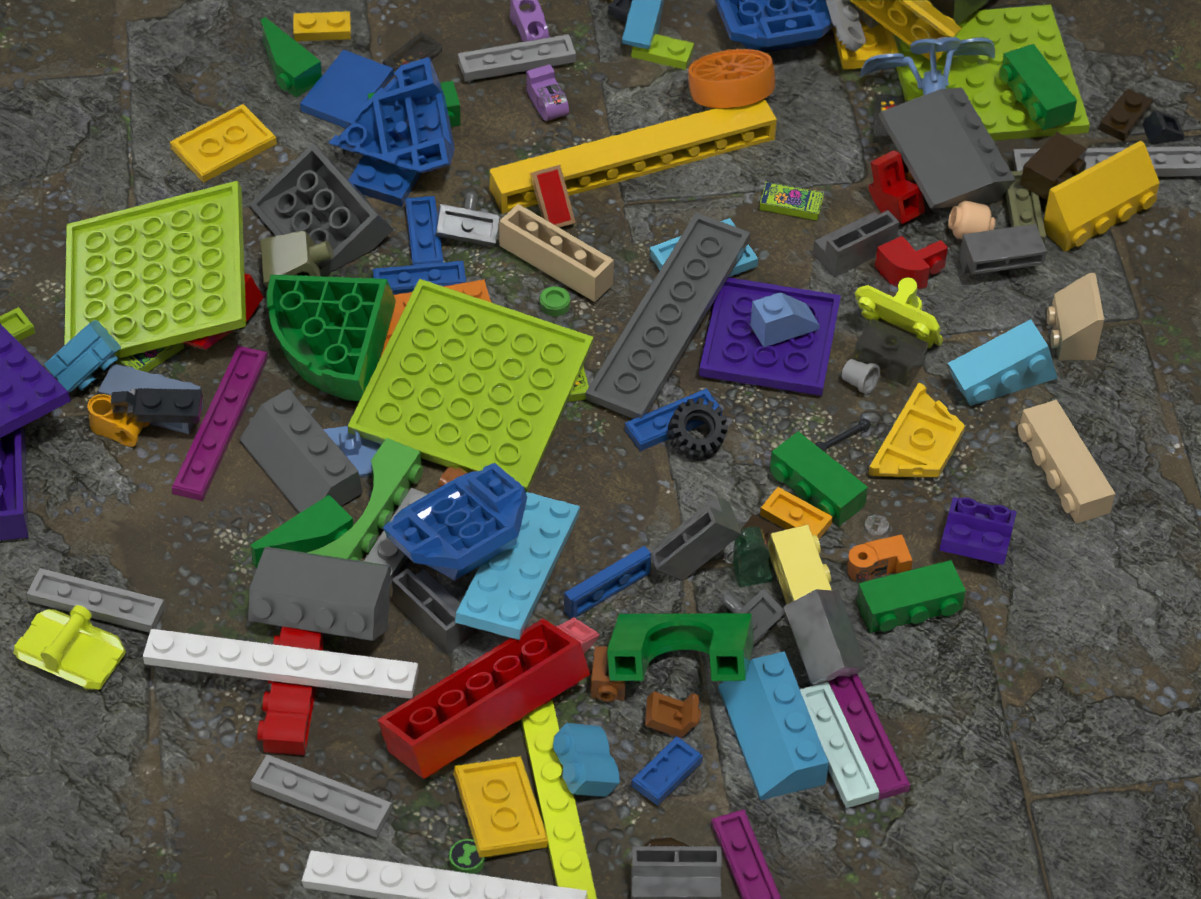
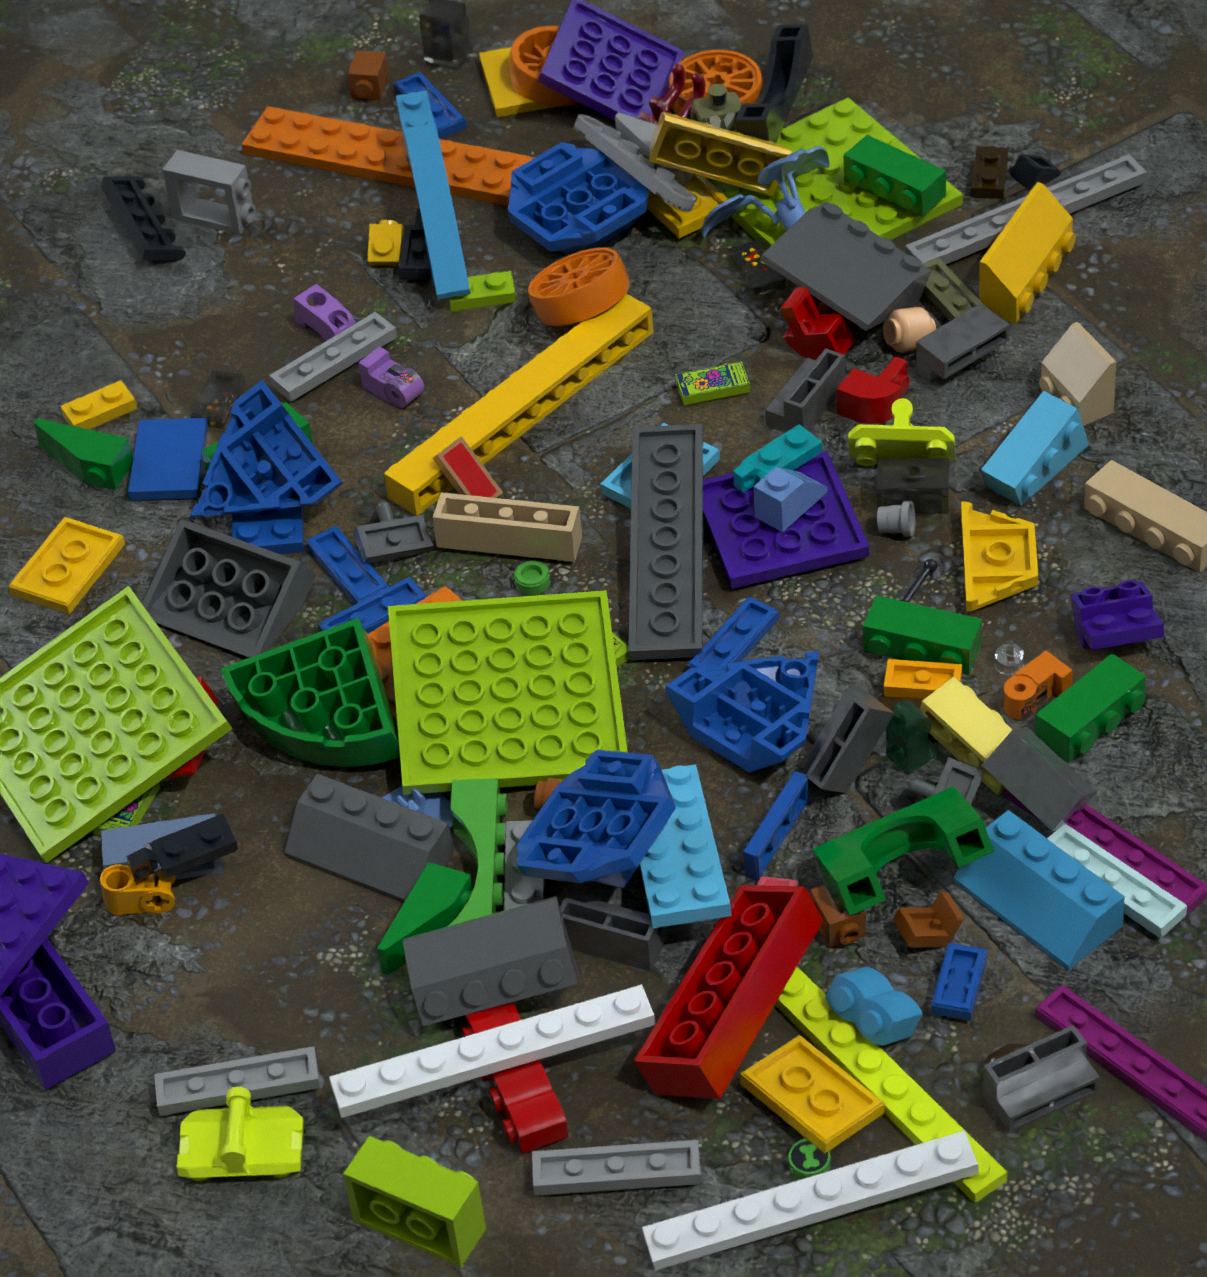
camera: 20 degrees left, 5 degrees down
dark azure brick [45,320,121,392] -> none
magenta tile [172,345,268,501] -> none
olive torso [261,231,334,288] -> none
black tyre [667,398,728,460] -> none
dark brown brick [1020,132,1087,201] -> none
none -> lime brick [343,1136,486,1267]
none -> blue wedge [665,651,819,772]
none -> teal hinge [733,424,823,493]

